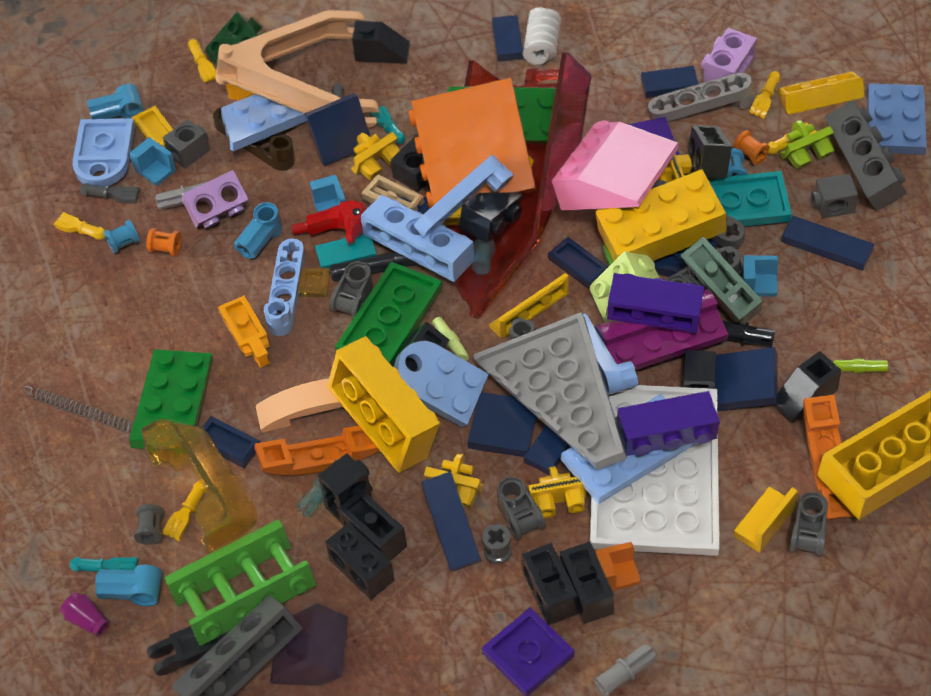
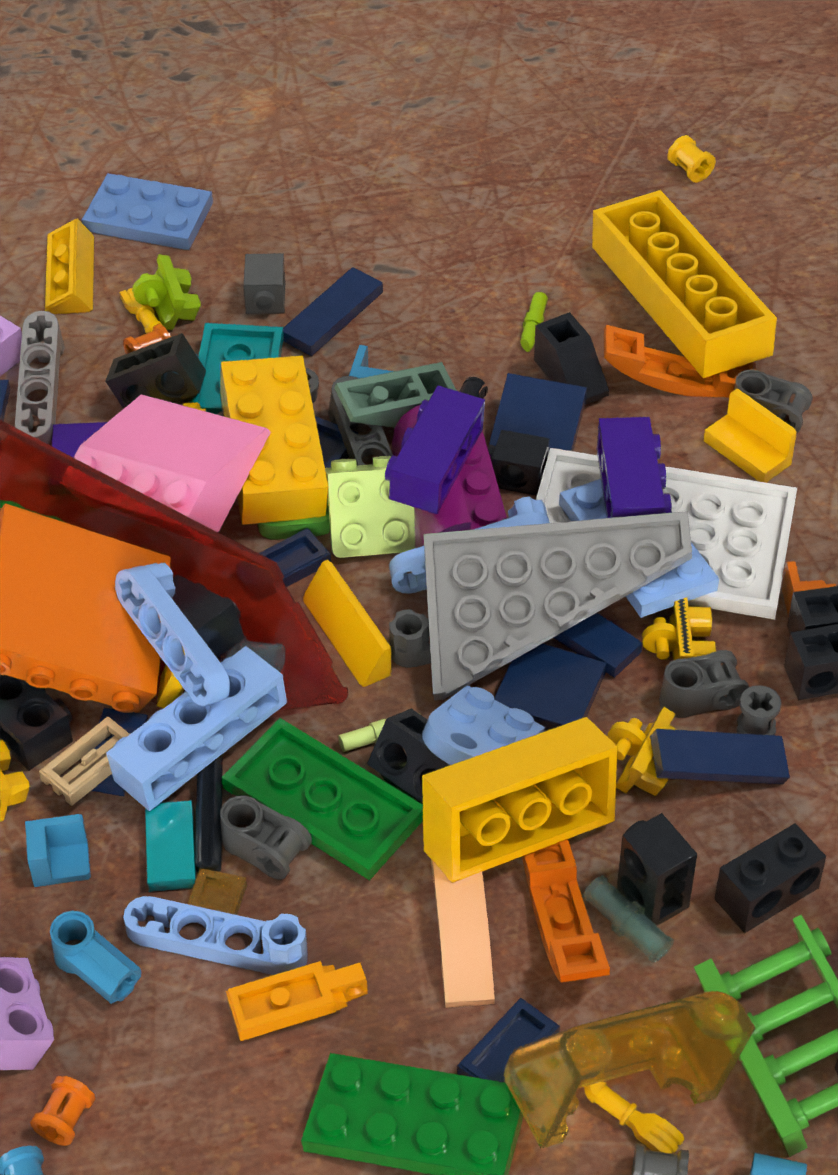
camera: 85 degrees left, 5 degrees down
red animal [291,200,367,244] -> none
black slope [338,489,407,561] -> none
yellow piece [749,71,780,119] -> none
dark grey brick [825,99,907,211] -> none

